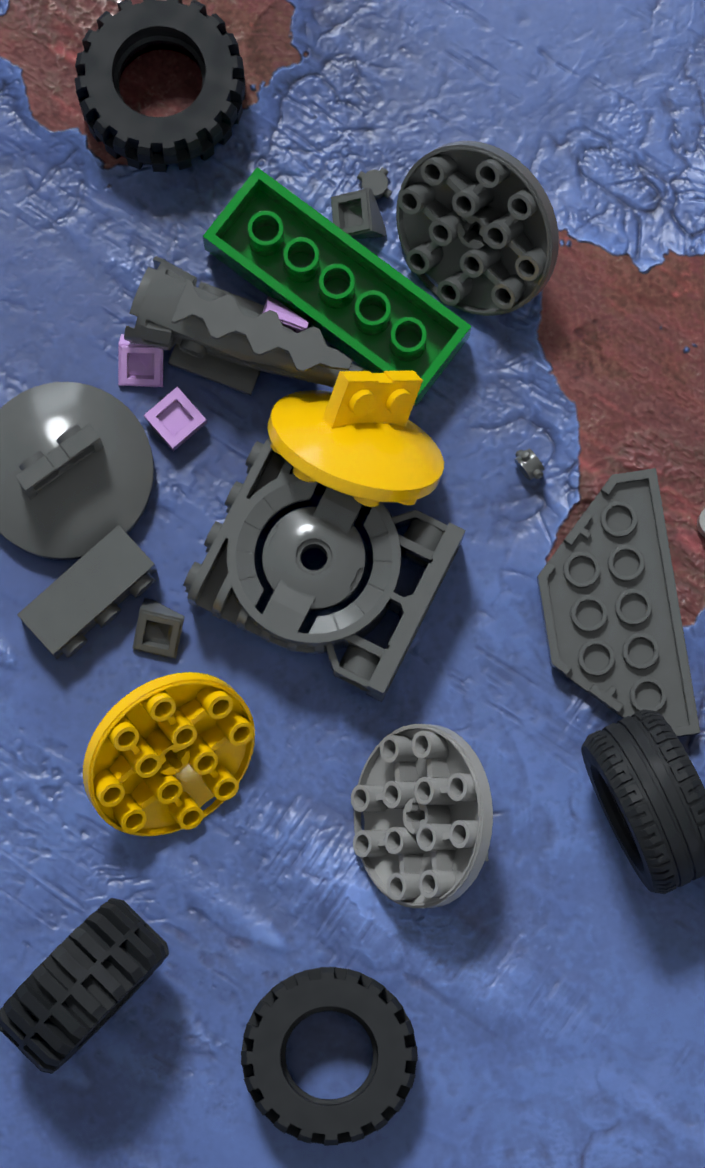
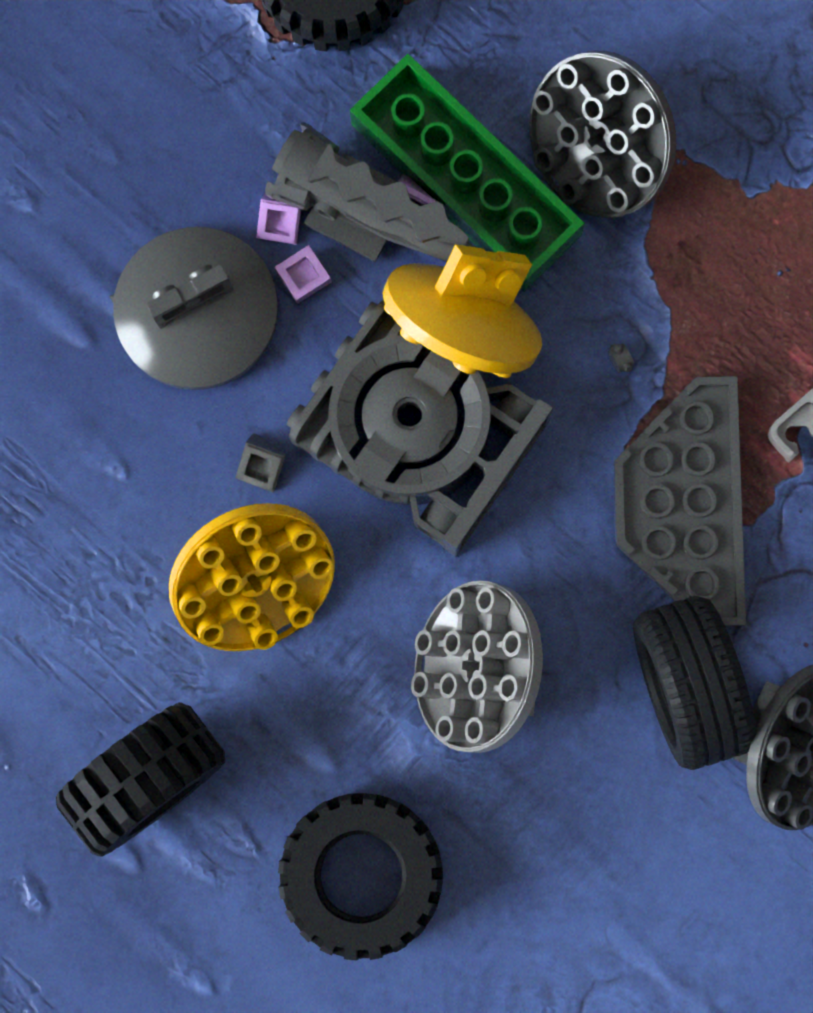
camera: 20 degrees right, 0 degrees up
dark grey brick [17,525,157,659] -> none
dark grey slope [331,188,387,239] -> none
dark grey piece [357,167,392,200] -> none

